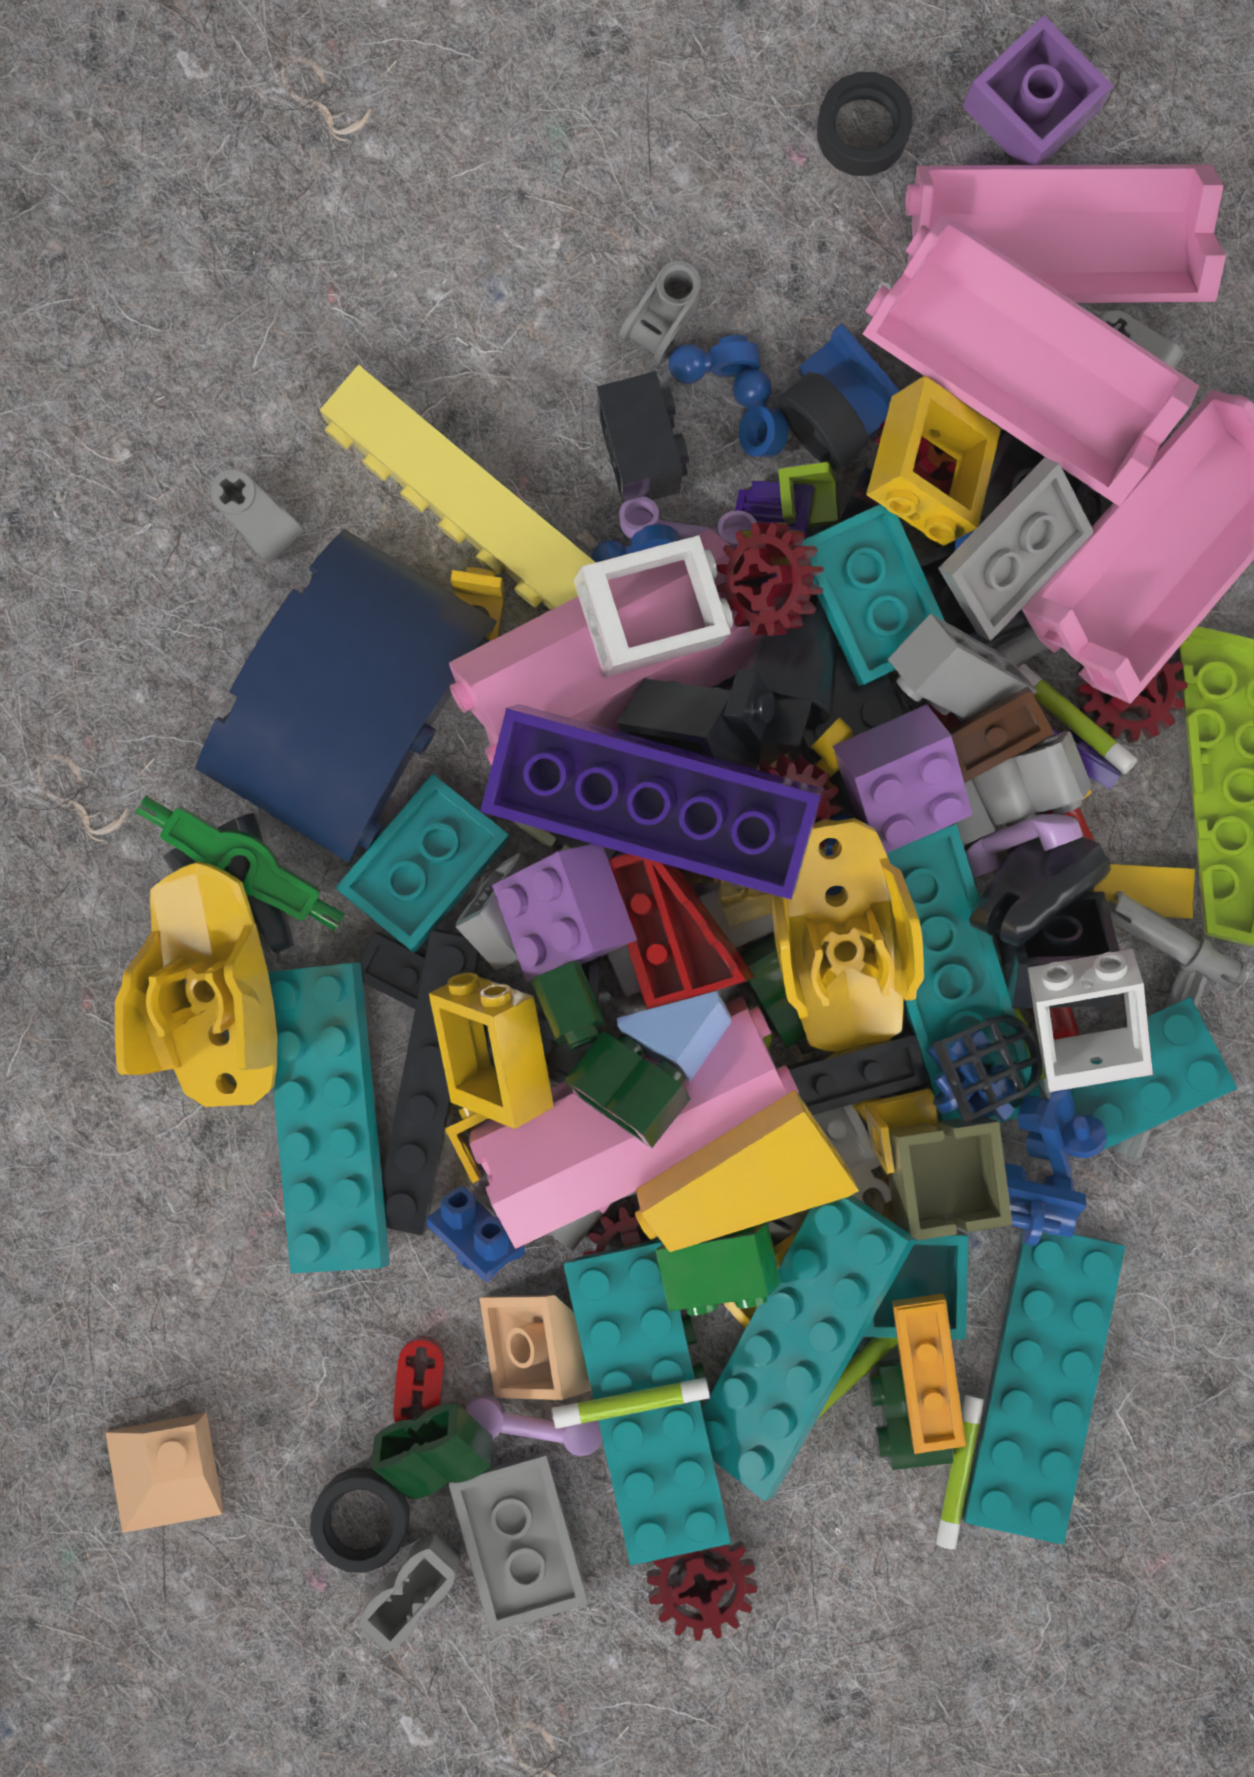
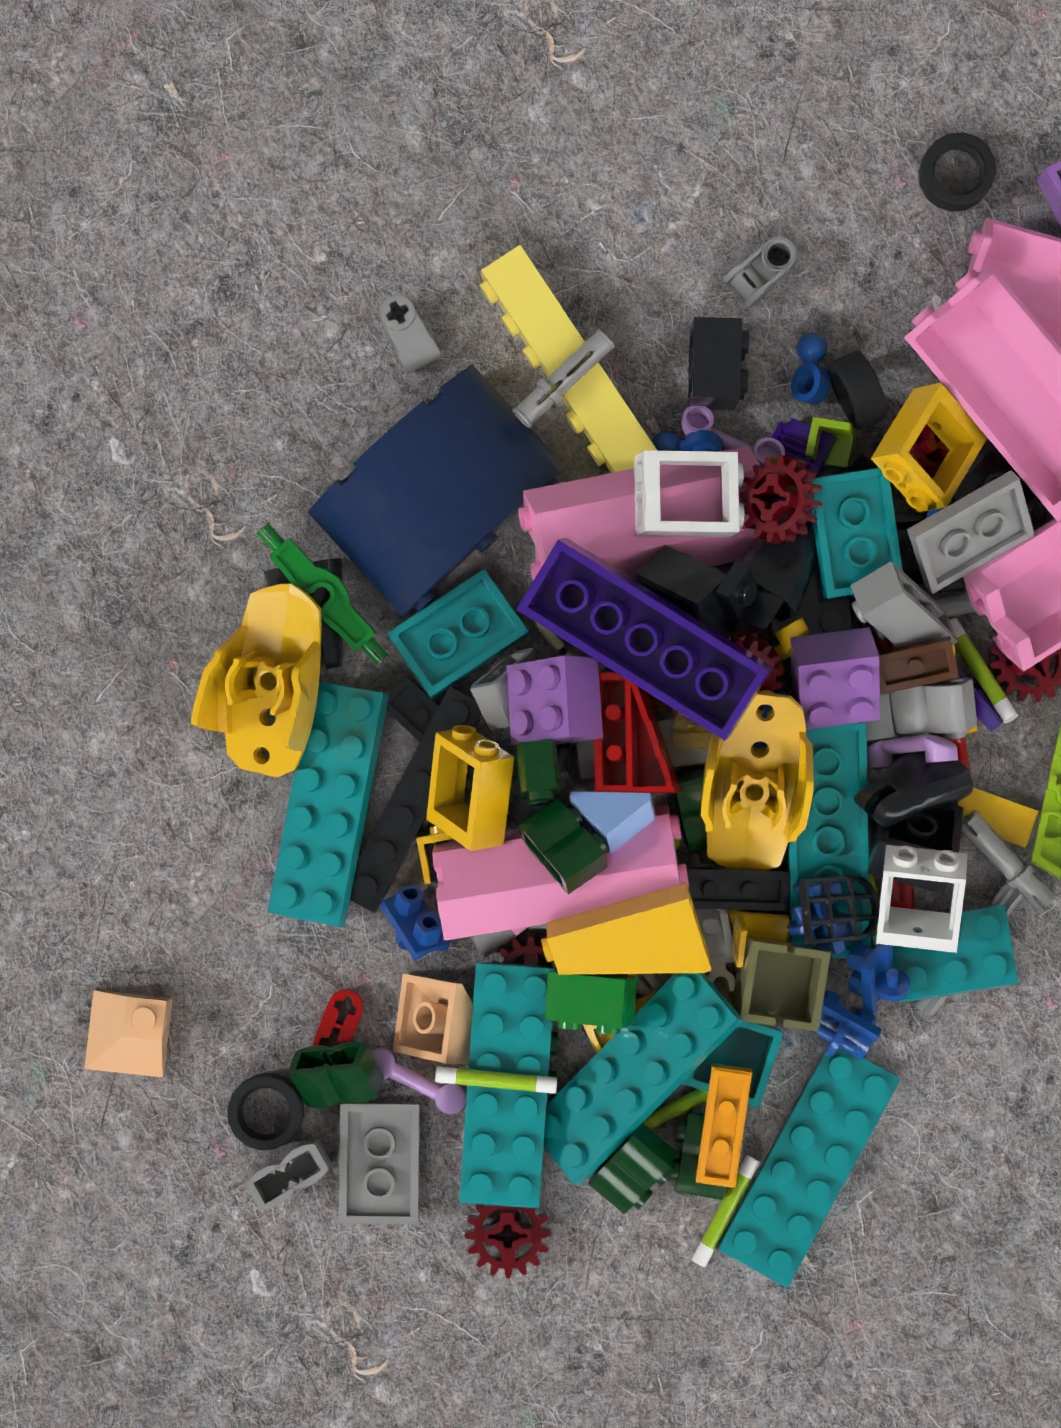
camera: 15 degrees right, 0 degrees up
yellow bracket [451,567,506,641] -> none
blue plate [668,335,760,384] -> none
blue panel [798,323,900,440] -> none
none -> light grey pin [512,329,615,428]
none -> dark green brick [588,1123,678,1214]

